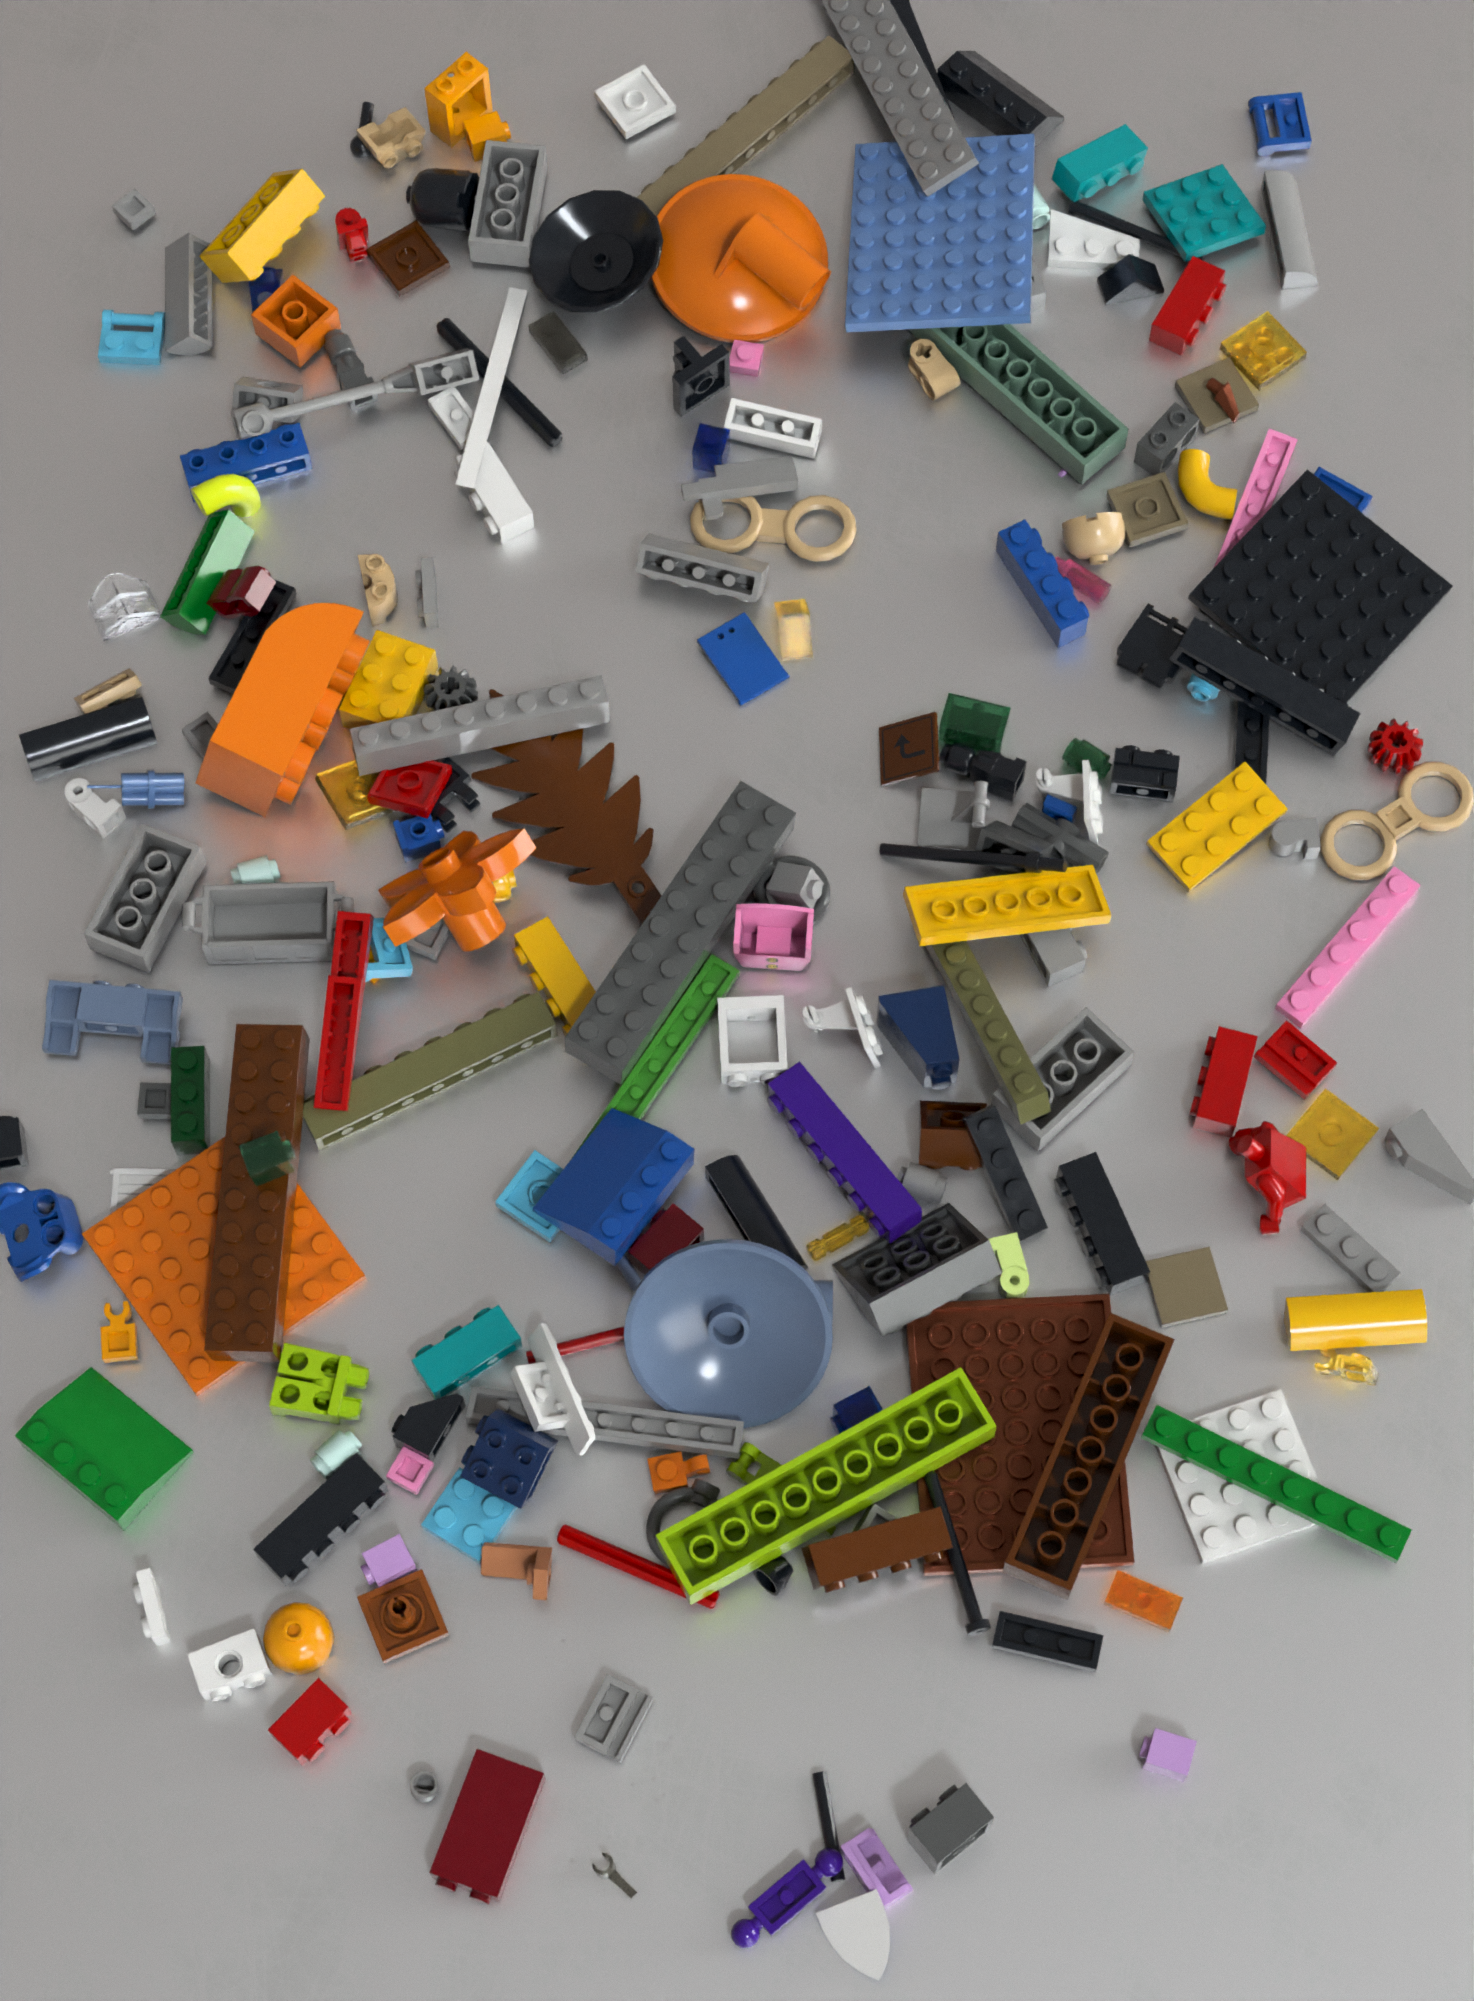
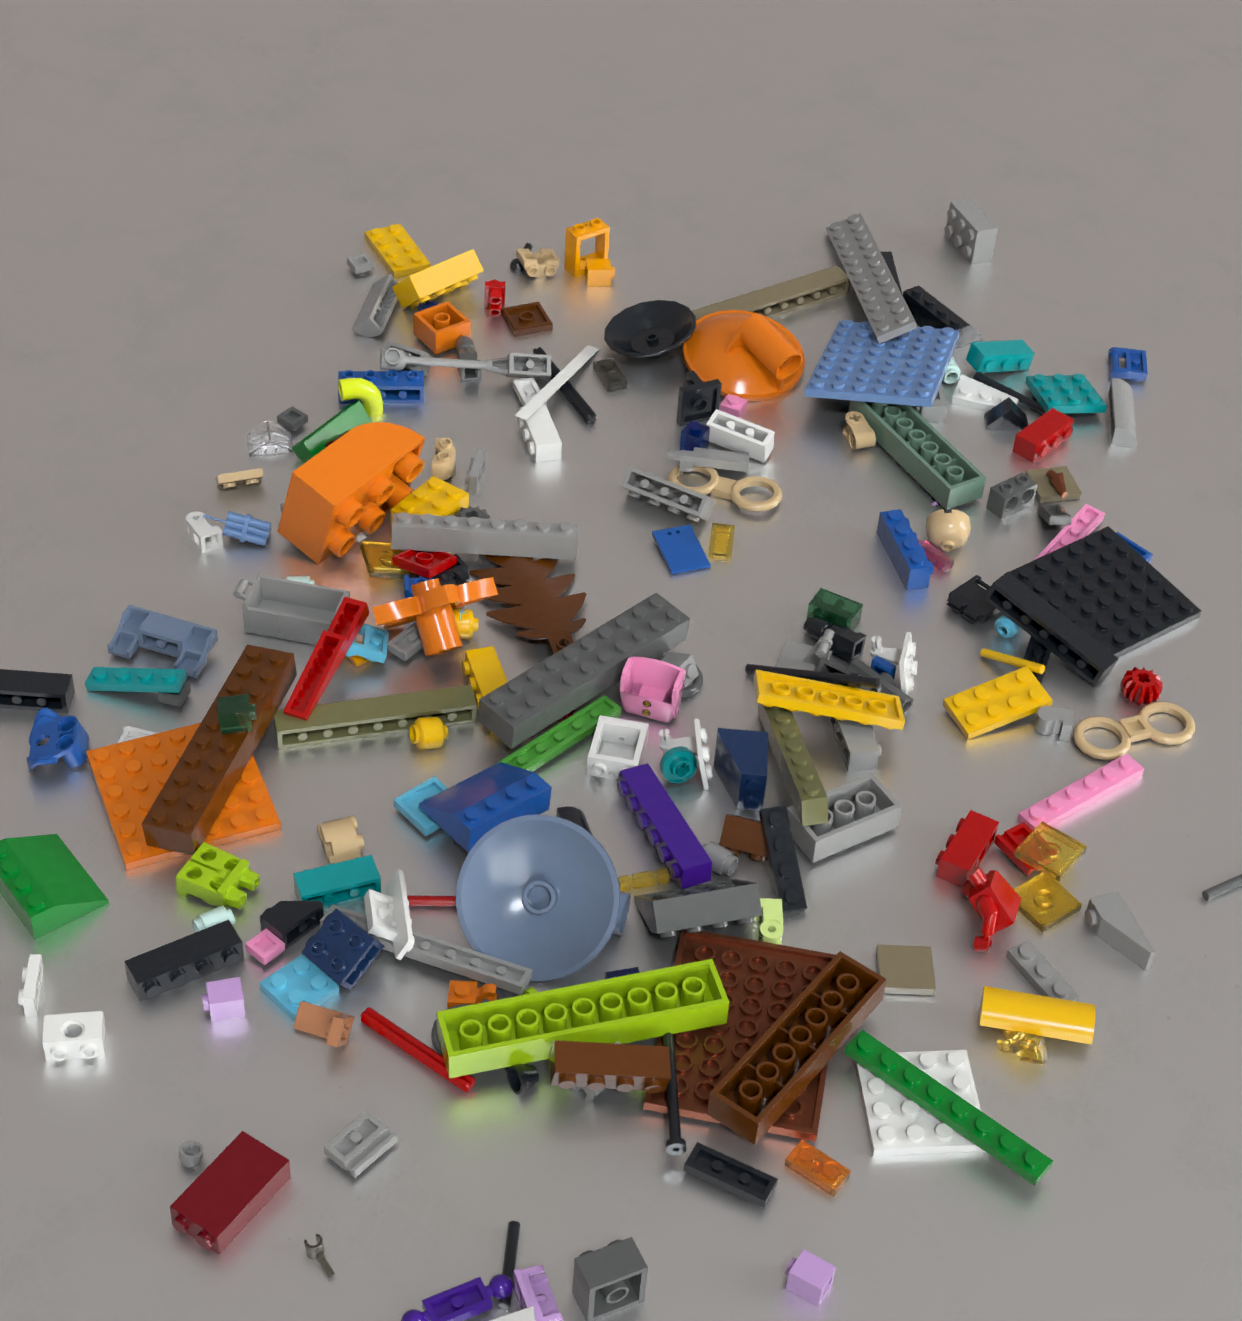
camera: 10 degrees right, 25 degrees down
black brick [19,697,158,781] -> none
light grey brick [84,824,207,972] -> none
medium azure plate [98,309,165,365] -> none
light orange plate [100,1301,138,1363] -> none
dark green brick [171,1046,210,1155] -> none
light orange cylinder [263,1602,335,1675] -> none
red piece [268,1678,352,1766] -> none
dark orange plate [357,1569,449,1664] -> none
black cylinder [406,168,479,232] -> none
light grey brick [468,140,547,268] -> none
white plate [594,64,676,139] -> none
reddish brown piece [879,712,939,787] -> none
black brick [1054,1152,1150,1296] -> none
clear green brick [1062,738,1112,780] -> none
dark tan plate [1106,472,1189,548] -> none
black brick [1109,745,1180,801] -> none
yellow cylinder [1178,449,1237,520] -> none
clear yellow plate [1220,311,1307,391] -> none
none -> teal plate [85,667,187,693]
none -> dark grey plate [277,406,308,432]
none -> tan cylinder [317,815,365,864]
none -> yellow plate [364,224,431,278]
none -> yellow head [409,717,448,750]
none -> teal plate [660,746,697,783]
none -> yellow bar [980,648,1045,674]
none -> clear yellow tile [1014,821,1087,882]
none -> dark grey plate [1037,504,1072,525]

